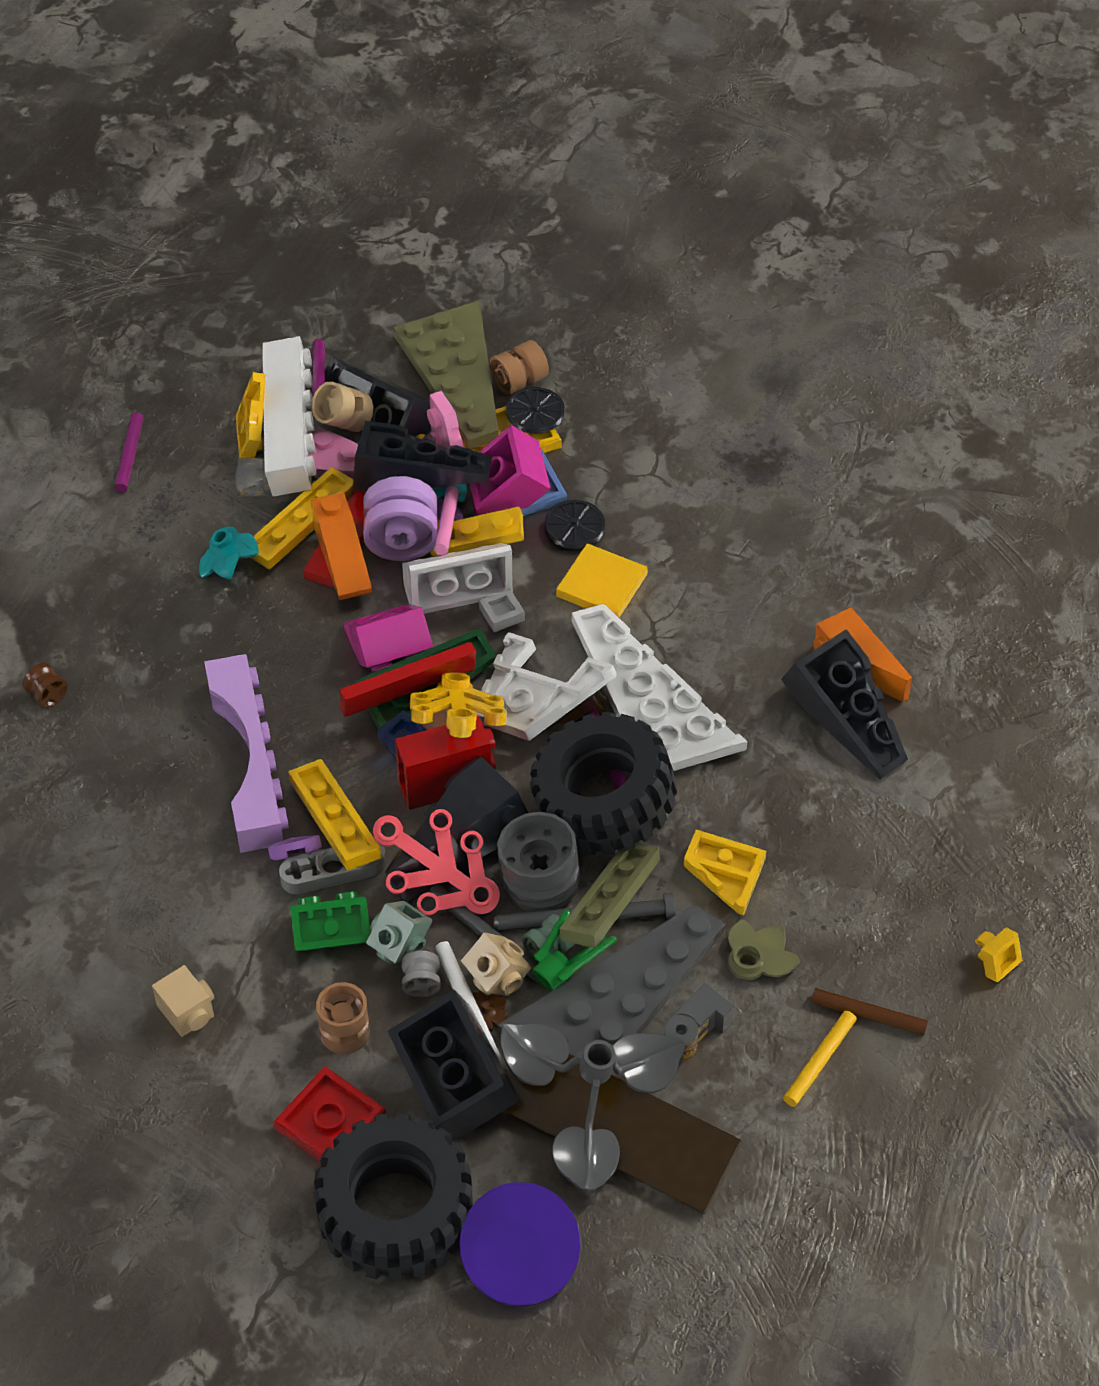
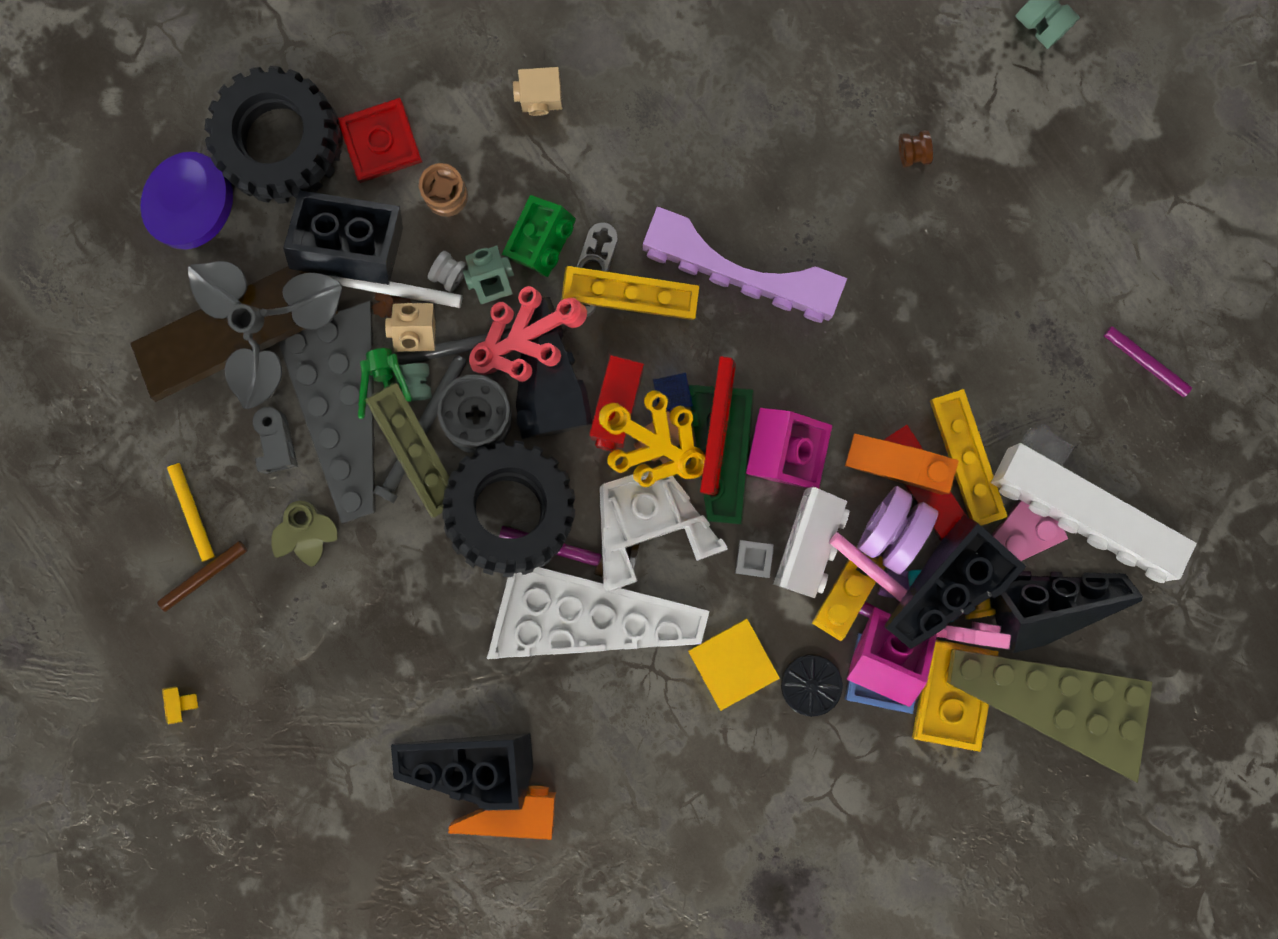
camera: 125 degrees right, 35 degrees up
teal plate [198,526,259,580] -> none
yellow wing [236,372,266,464] -> none
medium lavender tile [268,835,322,860] -> none
tan wheel [311,382,373,432] -> none
magenta bar [312,339,325,398] -> none
medium nougat wheel [489,340,549,395] -> none
black wheel [506,387,565,434] -> none
yellow wing [683,829,767,916] -> none

